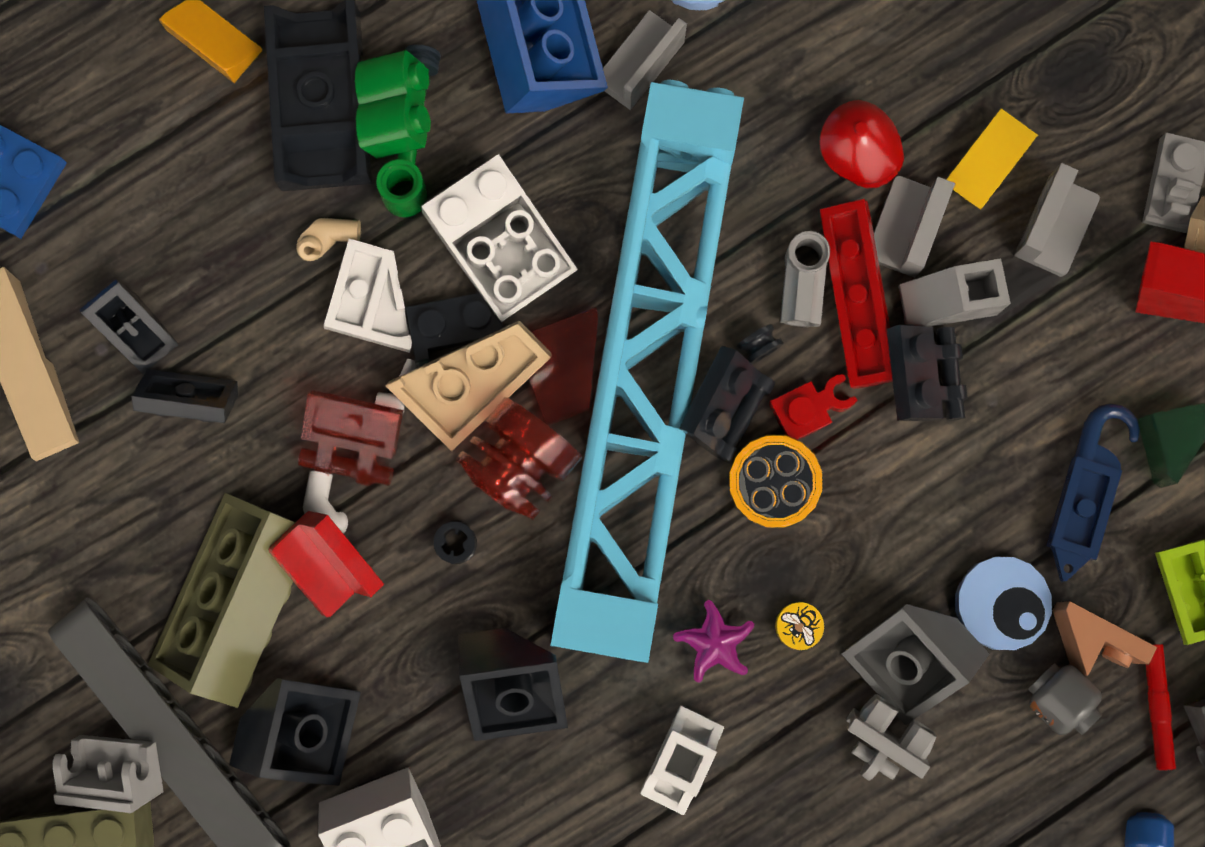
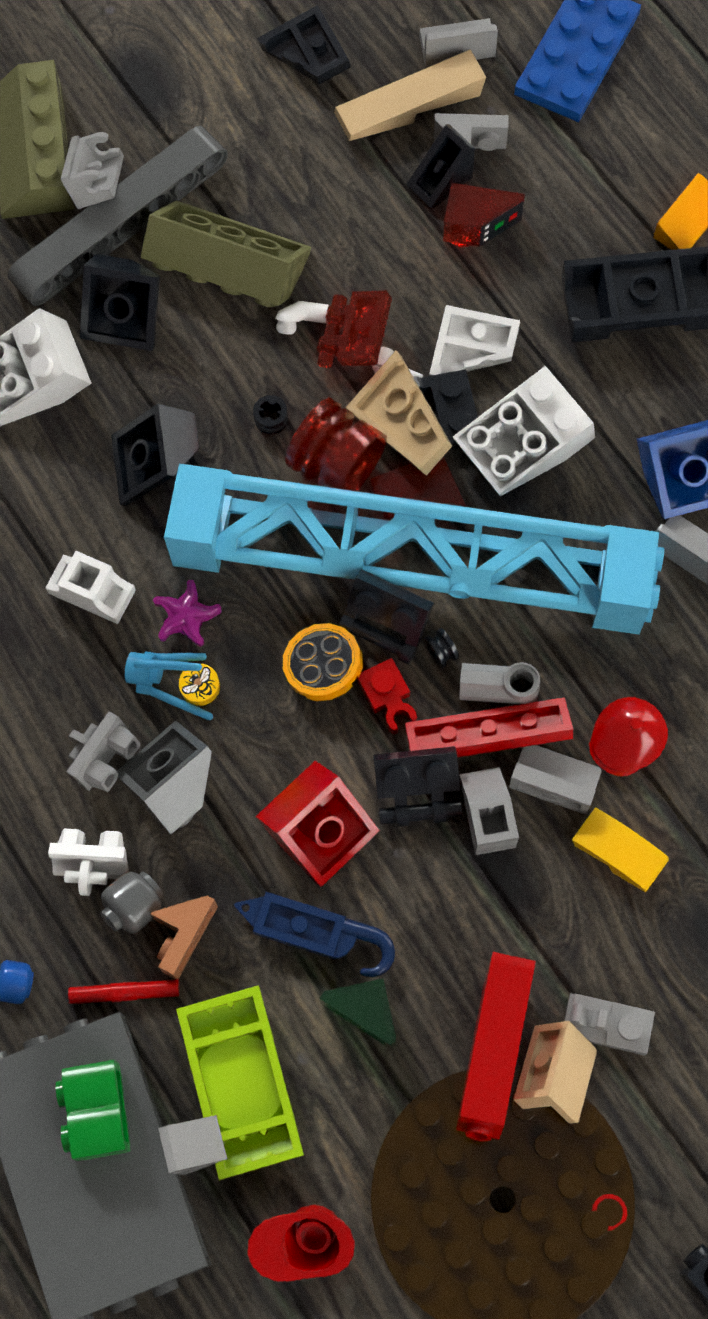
camera: 90 degrees right, 10 degrees down
black plate [131,369,238,423] -> none
red panel [269,511,384,617] -> none
tan arm [296,218,361,261] -> none
green brick [355,50,431,158] -> none
green piece [376,45,441,217] -> none
light blue tile [955,557,1052,650] -> none
light grey panel [1014,163,1100,277] -> none
none -> white hips [48,828,129,896]
none -> dark azure plant [125,651,213,720]
none -> red slope [255,761,380,887]
none -> light grey slope [434,113,509,151]
none -> clear red slope [443,183,525,247]

